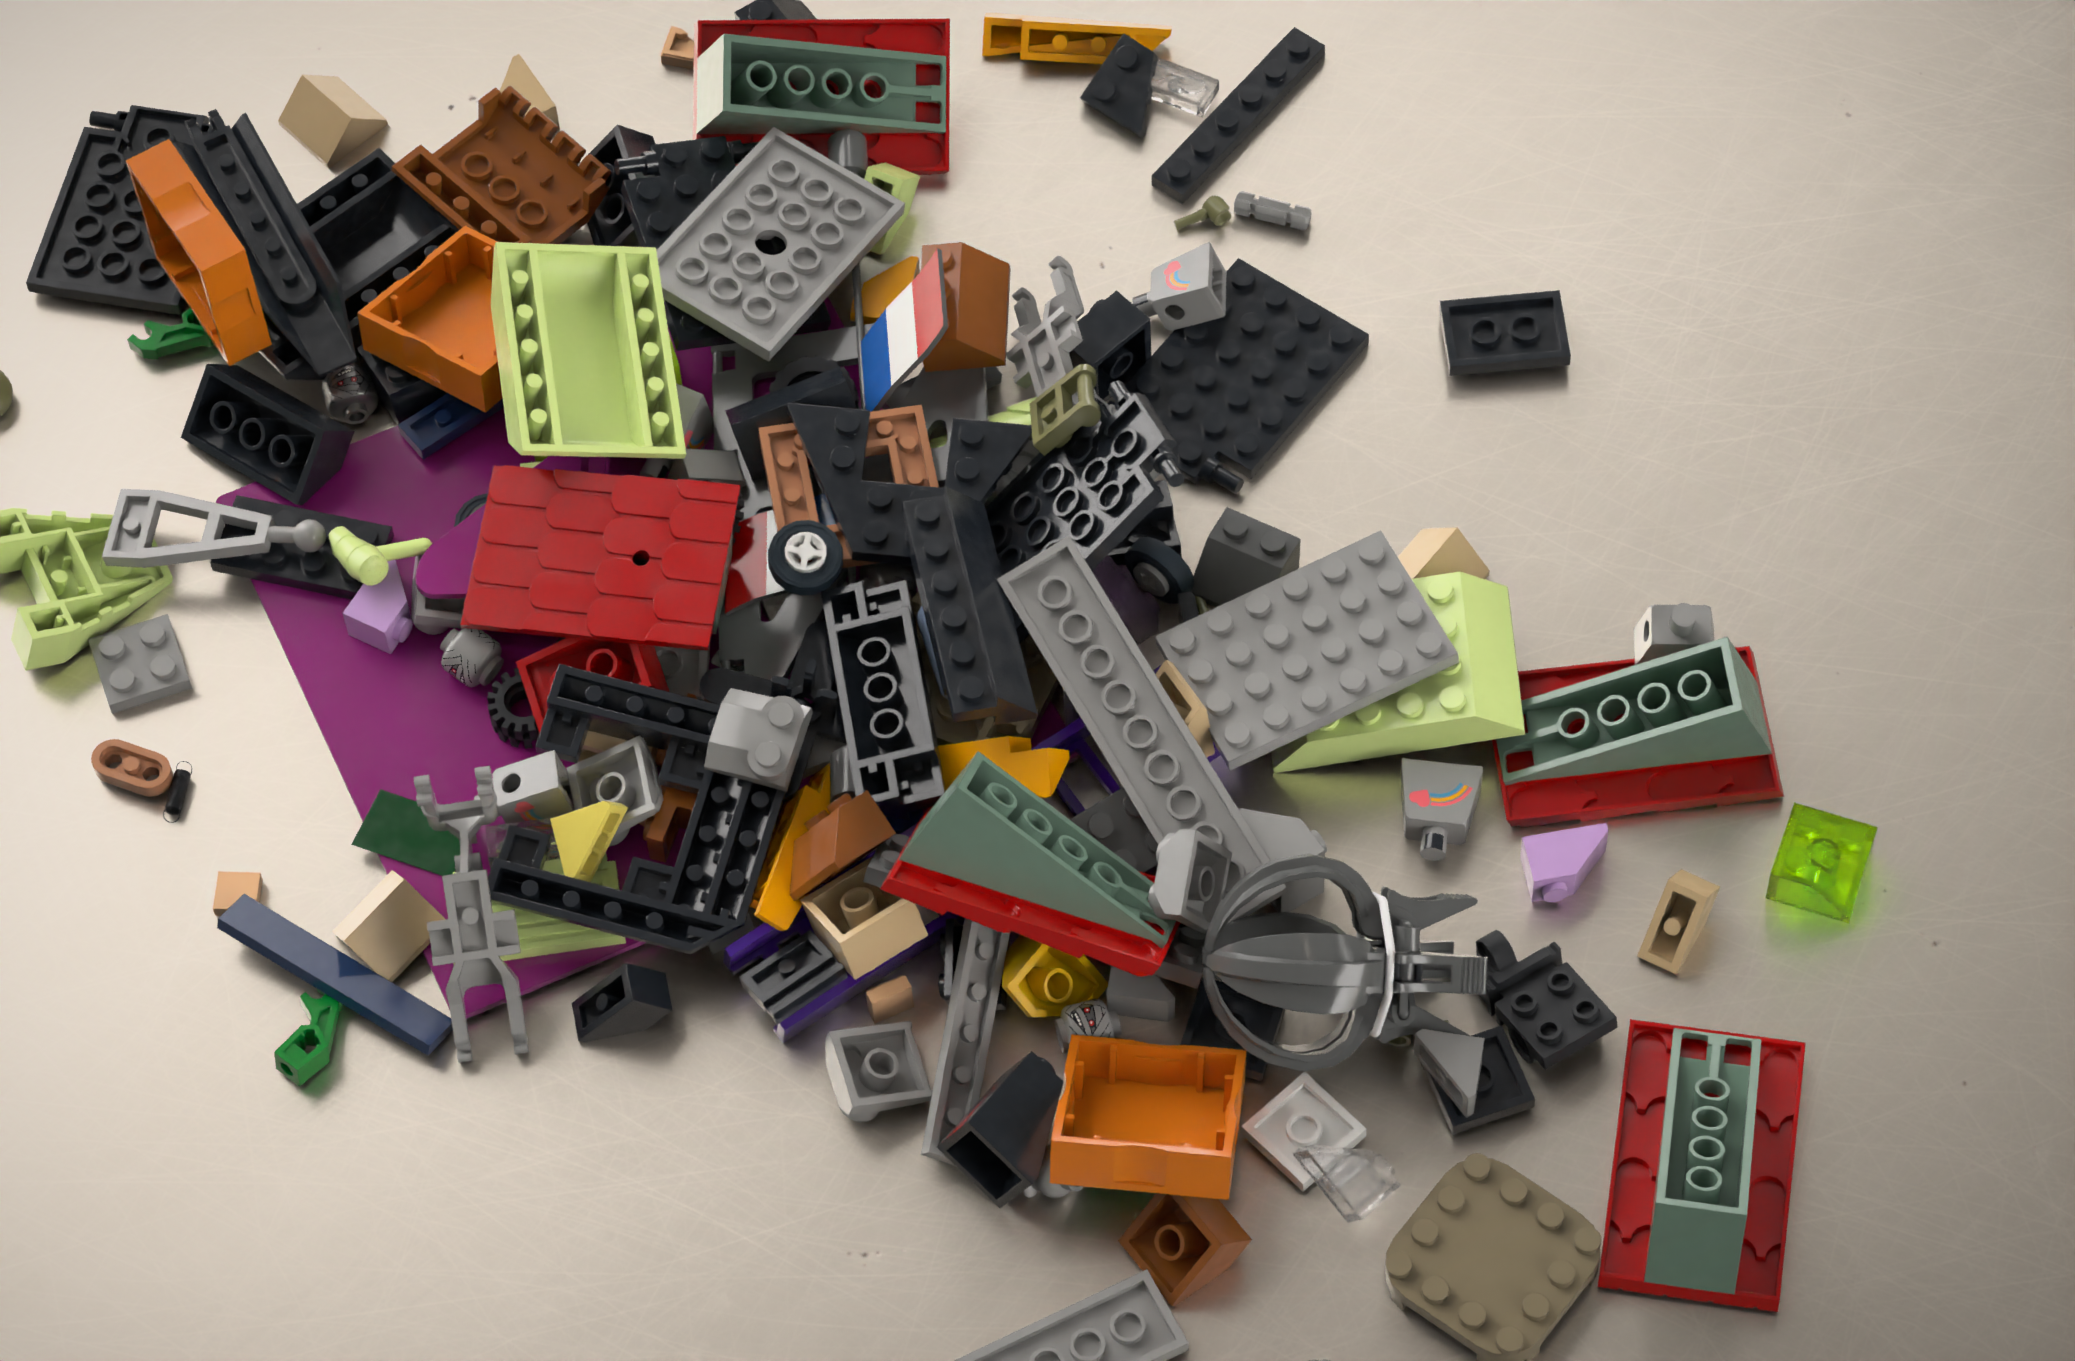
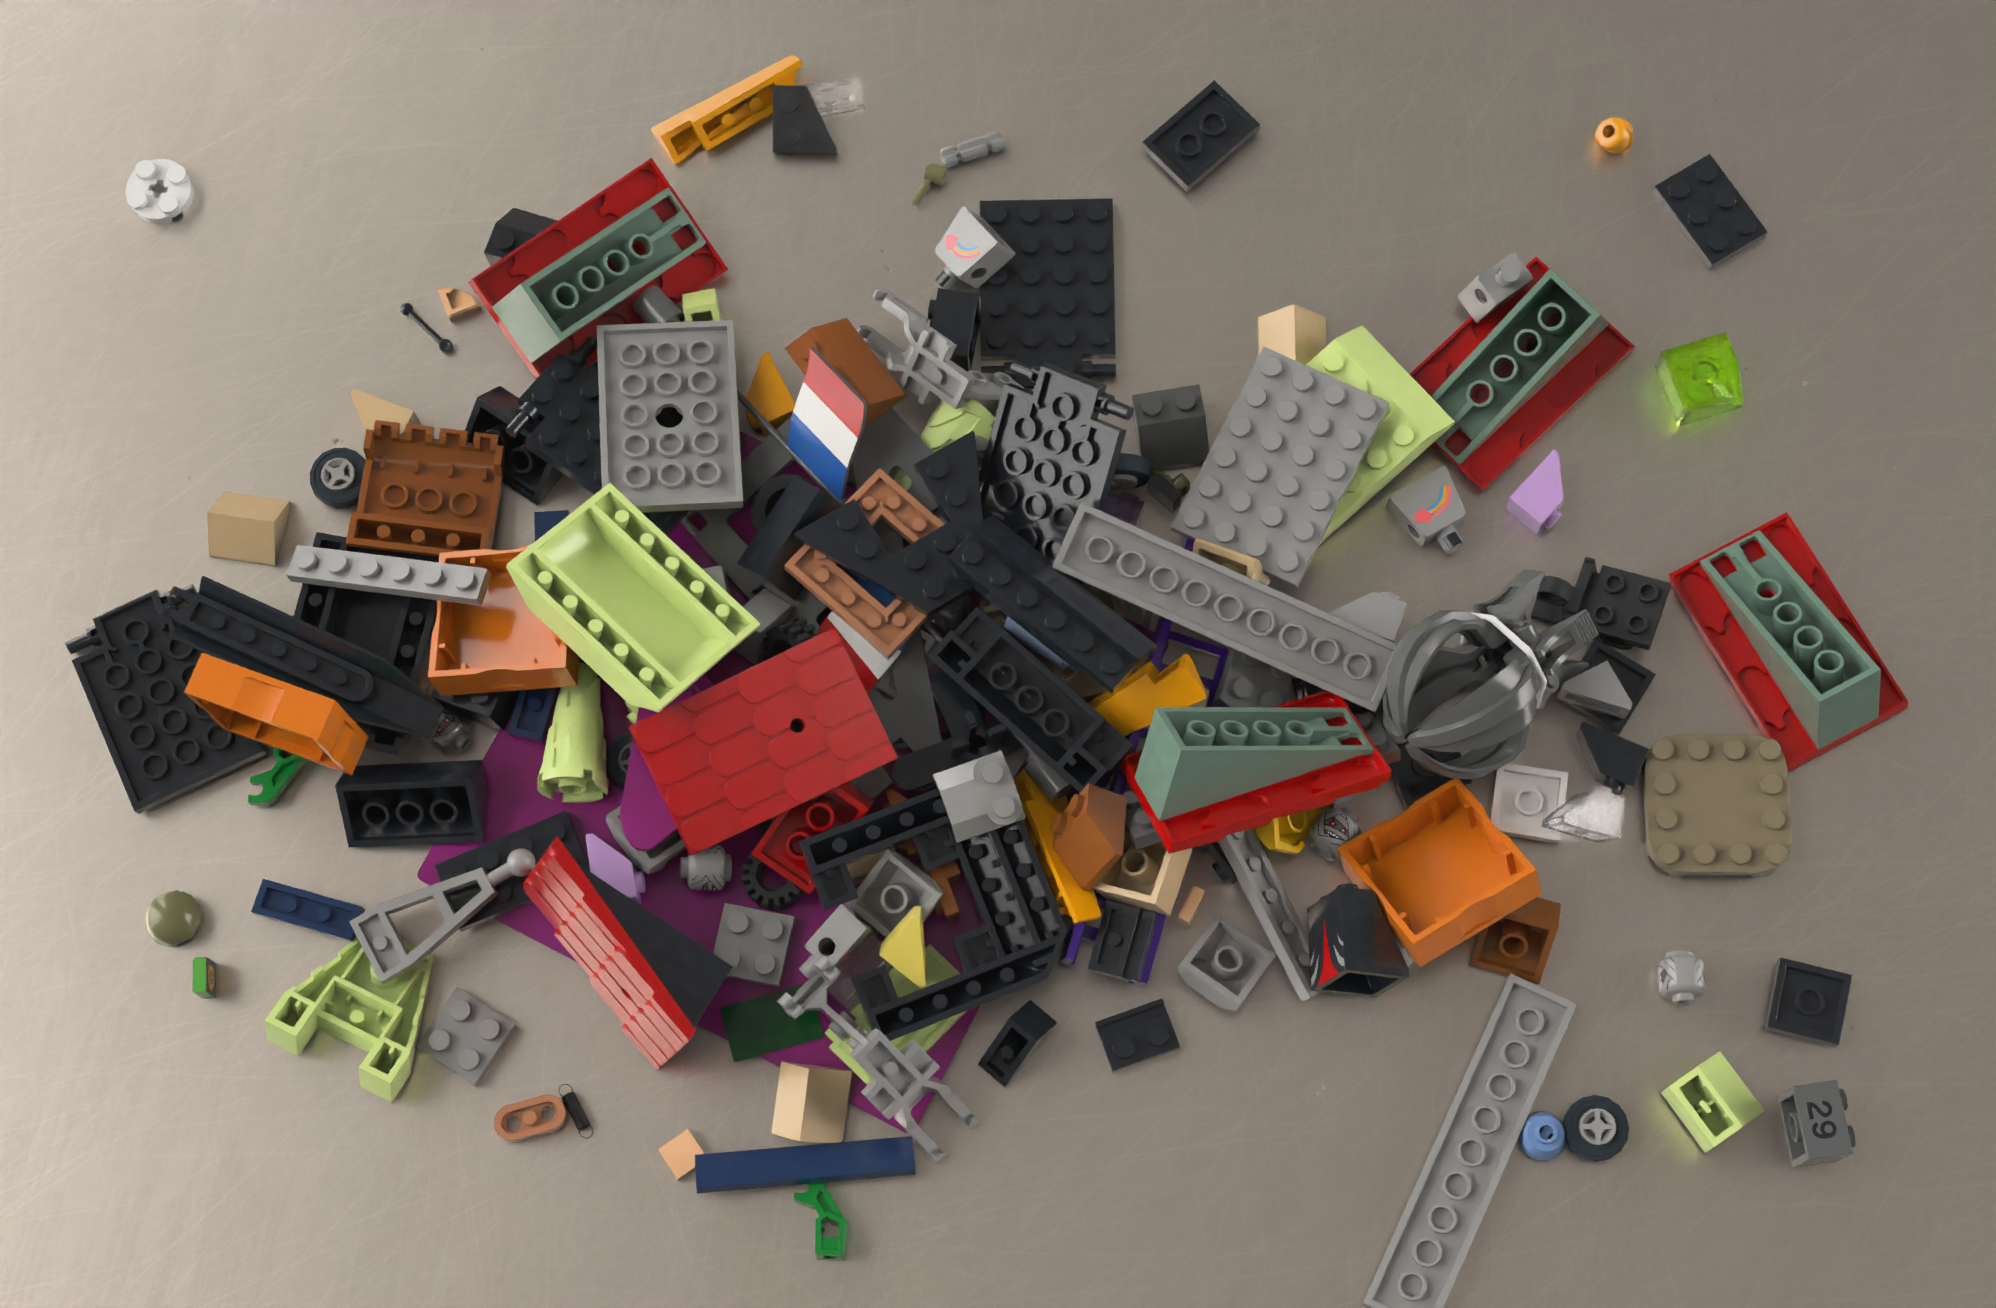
camera: 35 degrees left, 15 degrees up
yellowish green piece [328,526,432,586] -> none
black wheel [768,520,843,595] -> none
olive plate [1030,364,1101,456] -> none
light grey slope [1148,829,1233,934] -> none
black plate [1151,27,1325,204] -> none
tan slope [1637,869,1720,974] -> none
none -> dark blue plate [251,879,365,942]
none -> light grey plate [286,545,492,606]
none -> black wheel [310,447,366,509]
none -> black hinge [400,303,453,354]
none -> piece [523,836,733,1070]
none -> yellowish green cone [537,663,609,803]
none -> light grey plate [713,903,795,988]
none -> black plate [1095,998,1180,1073]
none -> black slope [1575,721,1649,795]
none -> light orange piece [1595,117,1633,153]
none -> black plate [1652,154,1768,270]

